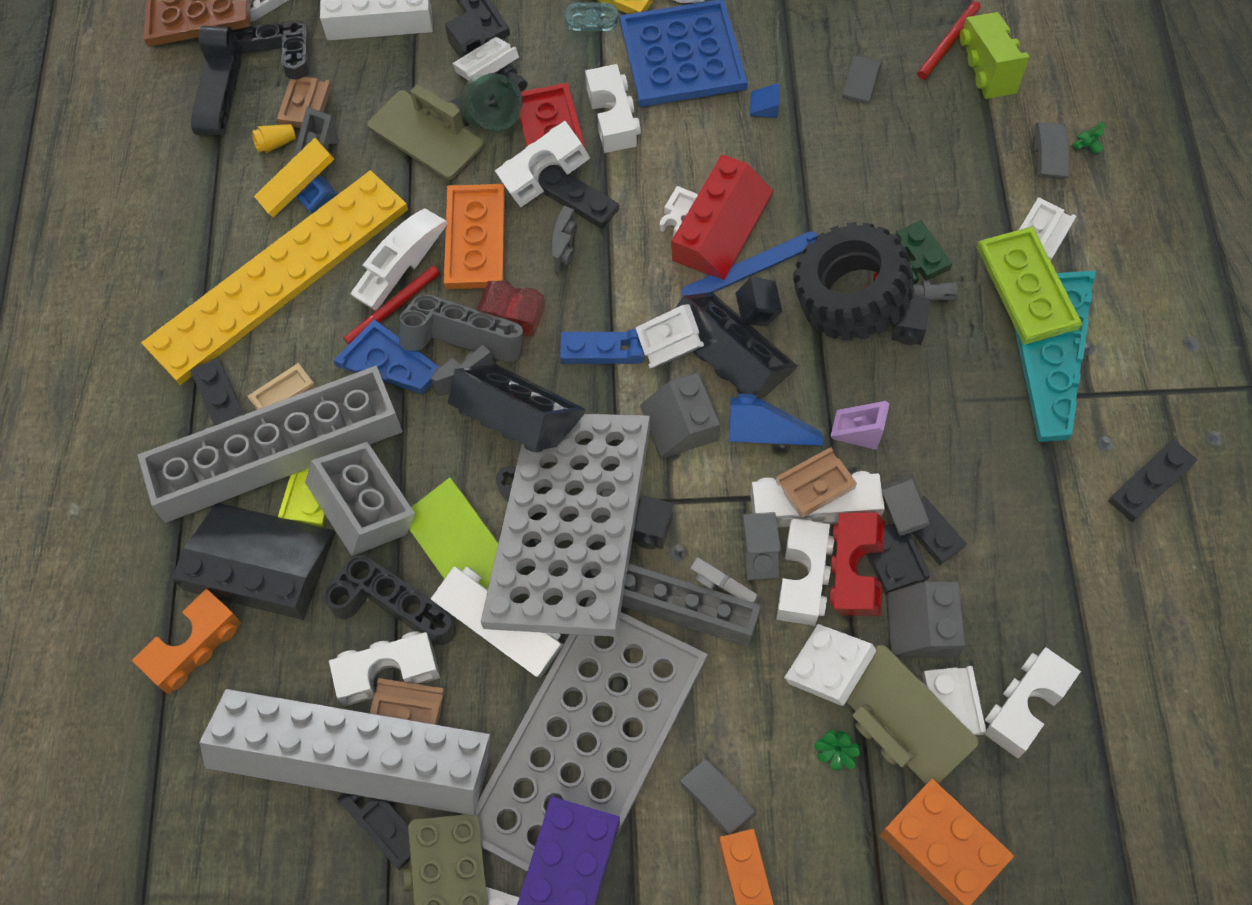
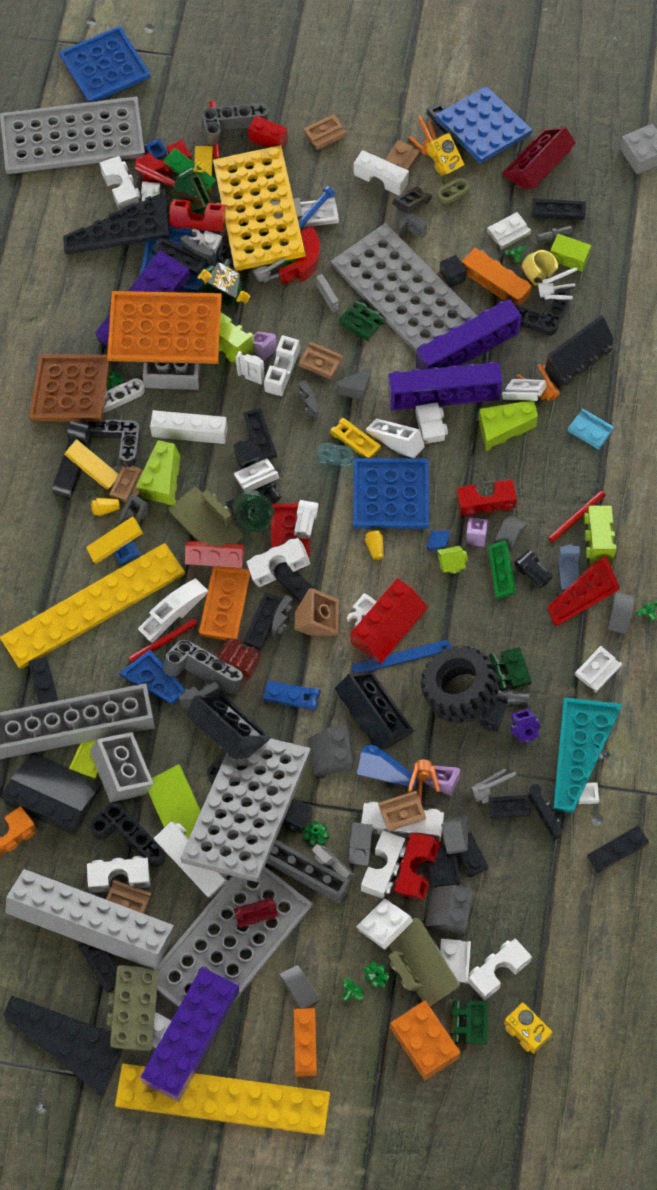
camera: 10 degrees right, 0 degrees up
tan tile [247,363,316,410] -> none
white arch [585,64,641,153] -> none
white plate [635,305,704,368] -> none
black brick [735,277,782,327] -> none
lime tile [976,226,1082,345] -> none
none -> yellow tile [64,439,119,490]
none -> lime wedge [136,440,180,506]
none -> arch [185,541,245,568]
none -> dark red hinge [233,897,278,928]
none -> black plate [243,592,283,651]
none -> white piece [294,500,319,539]
none -> medium nougat slope [295,588,339,636]
none -> green plant [303,821,330,847]
none -> green plant [341,977,364,1002]
none -> yellow cone [364,531,384,560]
none -> orange plant [408,760,440,802]
none -> lime brick [437,546,468,573]
none -> dark green plate [450,1001,488,1045]
none -> red arch [456,479,517,516]
none -> lavender slope [466,517,488,547]
none -> light grey plant [471,769,516,804]
none -> green plate [488,541,516,600]
none -> black plate [488,795,530,818]
none -> yellow brick [504,1002,553,1054]
none -> dark purple brick [510,709,540,742]
none -> black piece [514,550,553,588]
none -> black plate [528,784,563,841]
none -> red wing [547,555,620,626]
none -> sand blue bracket [558,545,580,591]
none -> white tile [578,783,599,804]

